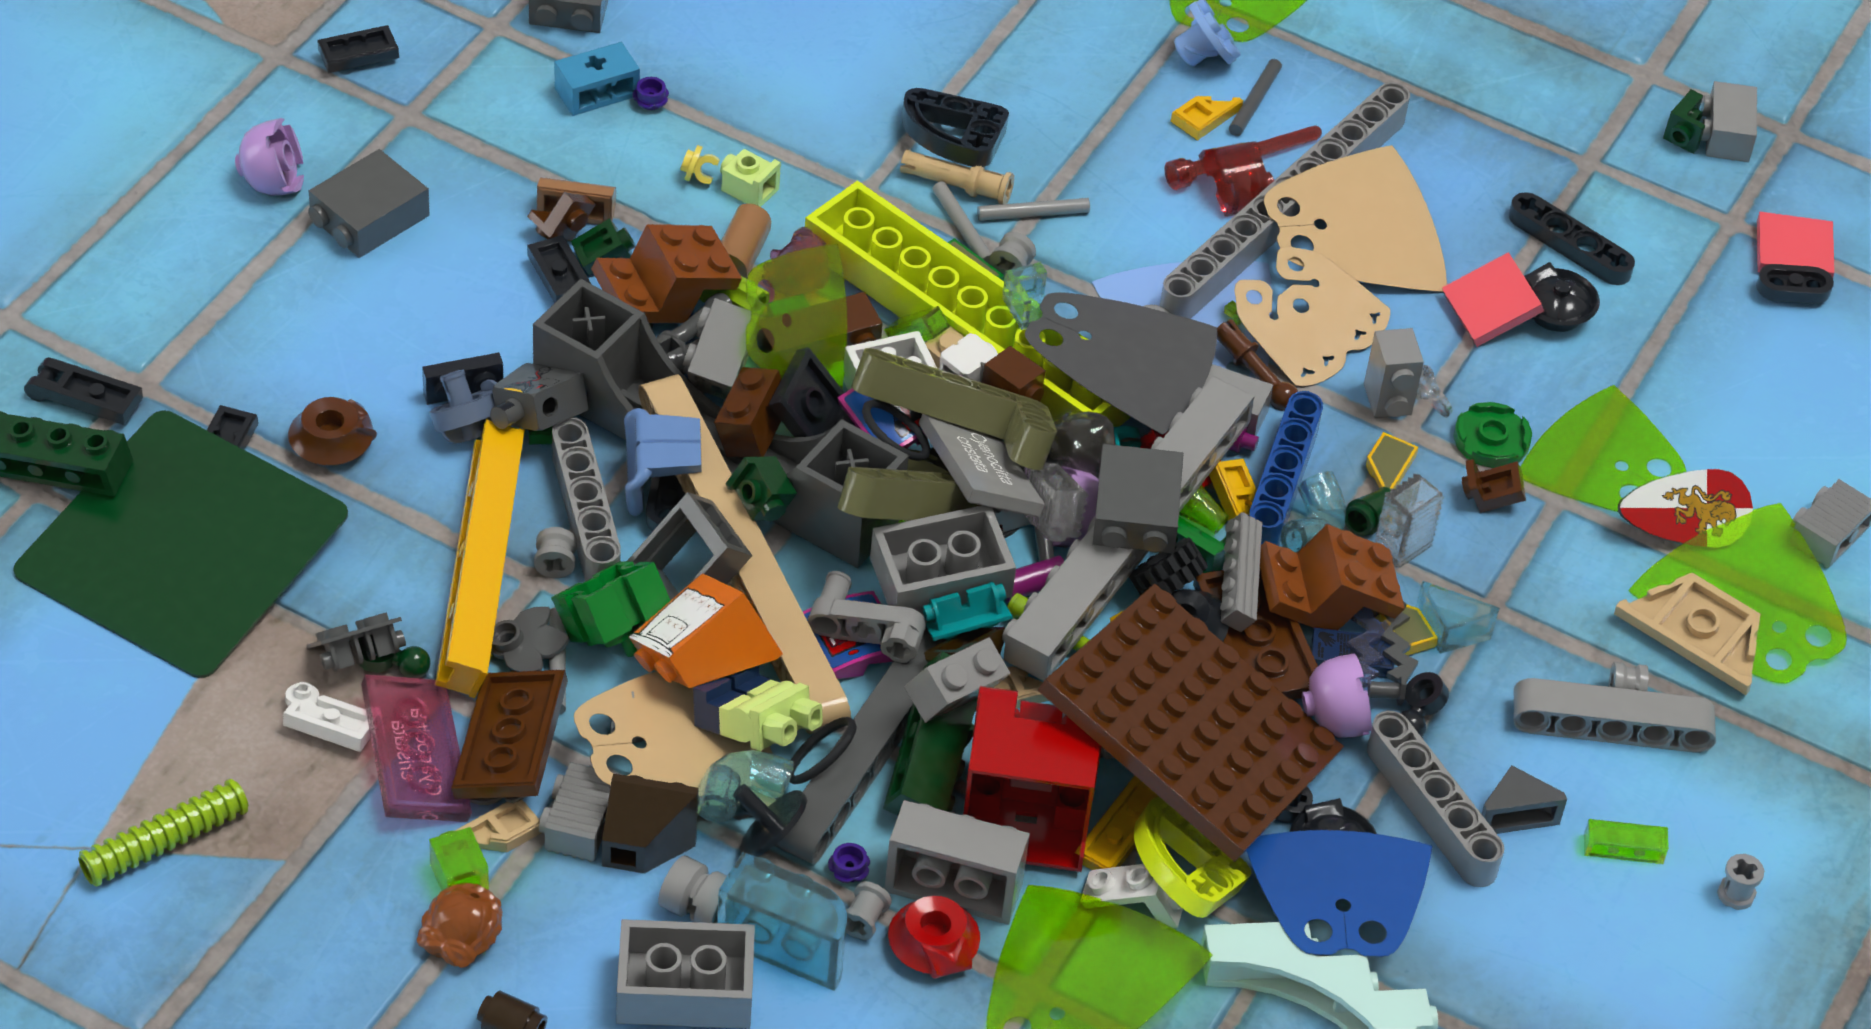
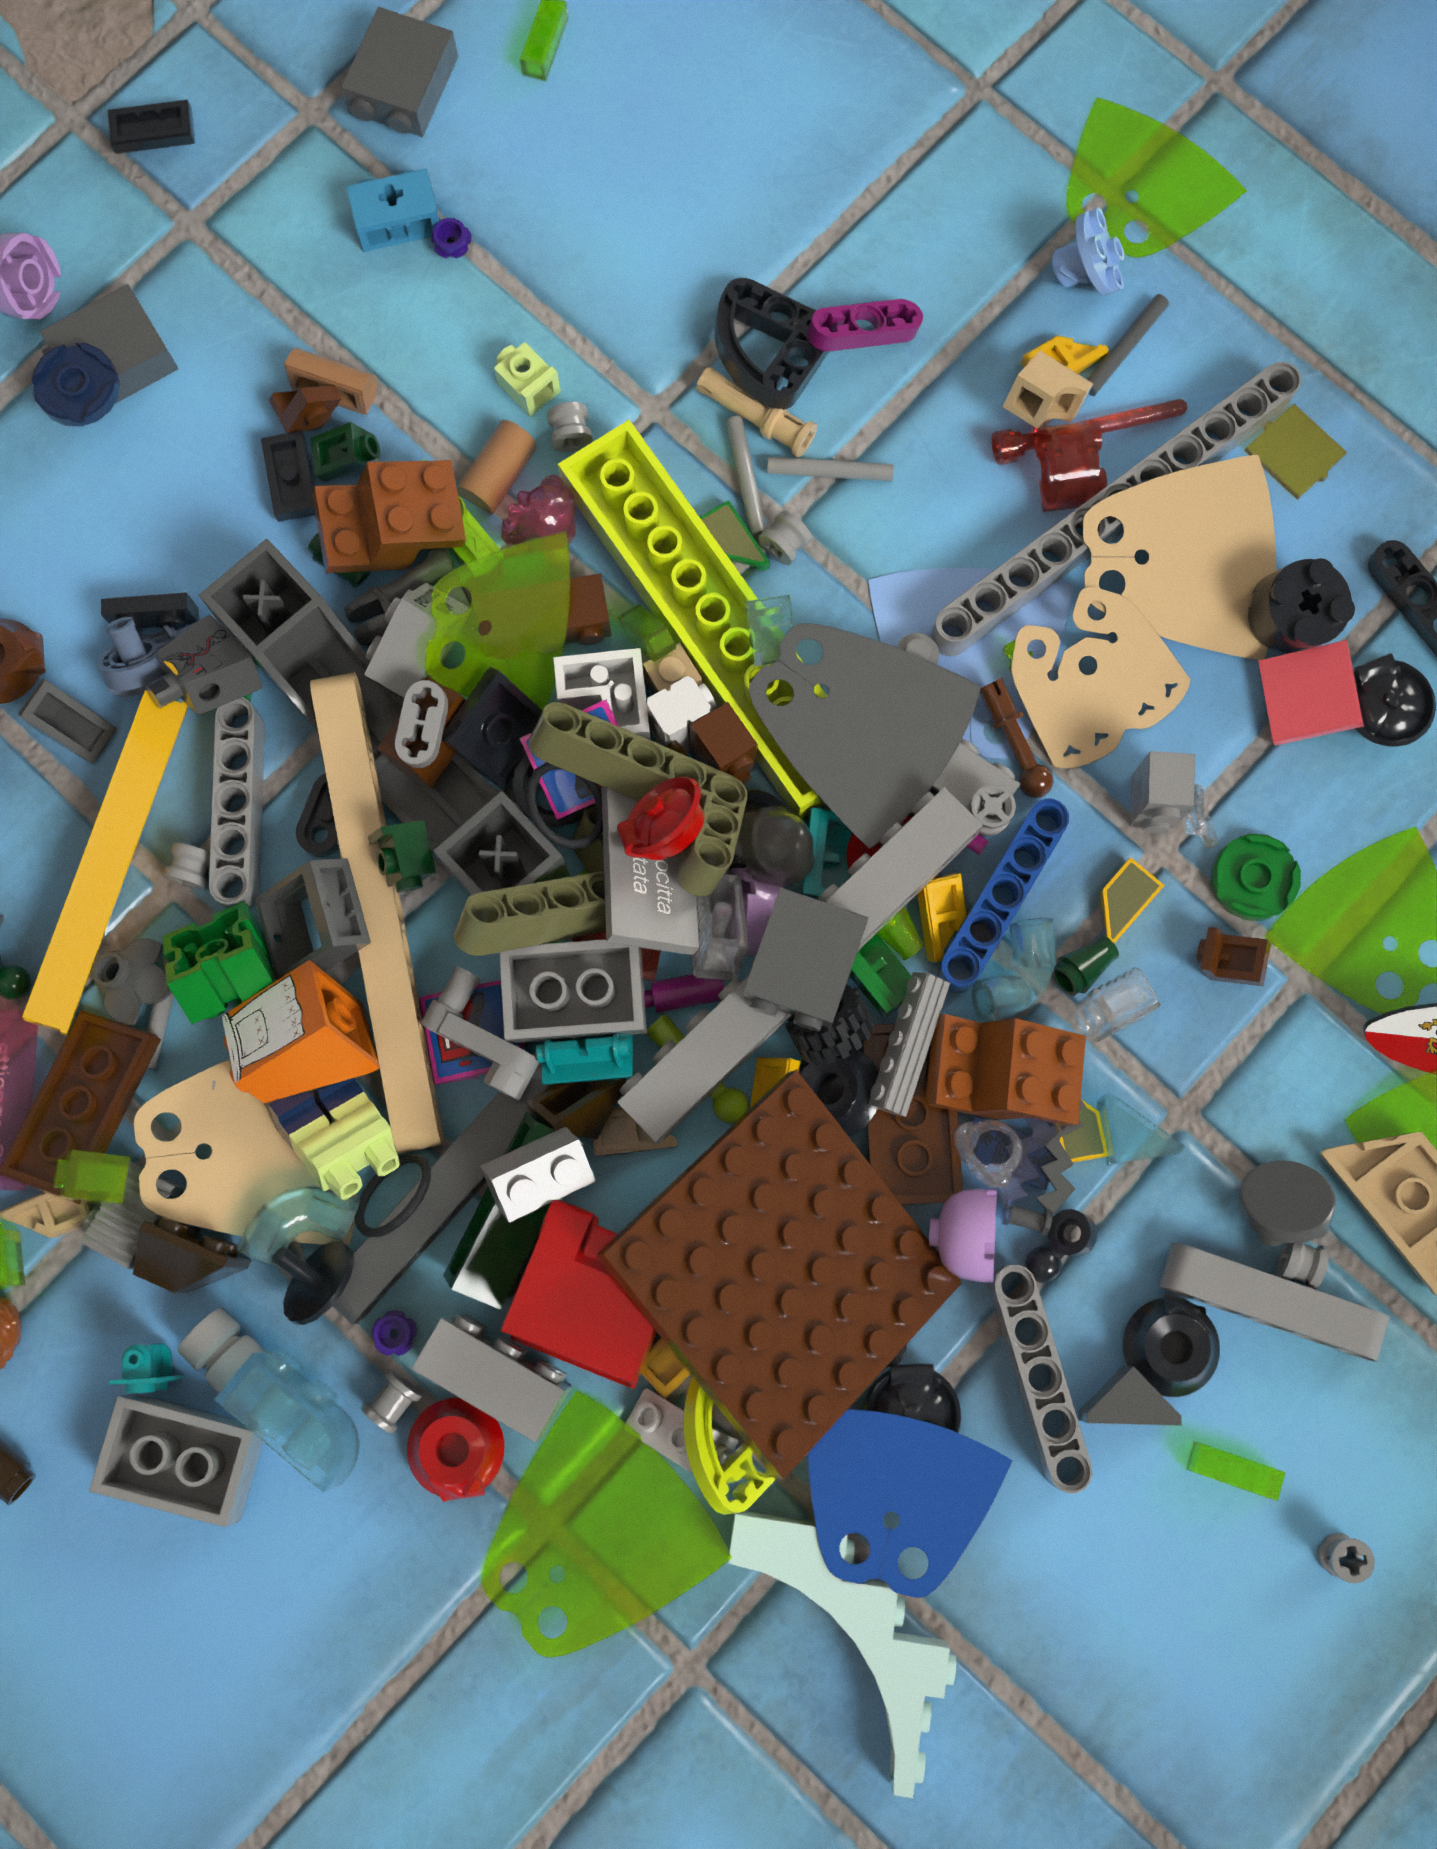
camera: 20 degrees right, 30 degrees up
medium blue piece [624,408,702,516] -> none
light yellow plate [680,145,720,184] -> none
none -> dark grey slope [18,679,117,764]
none -> dark blue tile [32,343,120,427]
none -> clear neon green brick [53,1150,130,1205]
none -> teal hinge [109,1343,184,1394]
none -> light grey beam [395,680,448,768]
none -> light grey wheel [547,402,593,452]
none -> red piece [617,777,704,860]
none -> magenta beam [807,299,923,352]
none -> clear piece [954,1120,1023,1189]
none -> light grey wheel [968,784,1016,836]
none -> tan brick [1002,351,1093,429]
none -> black piece [1123,1292,1220,1397]
none -> dark grey tile [1239,1160,1336,1246]
none -> clear yellow piece [1245,404,1347,500]
none -> black brick [1248,558,1355,654]

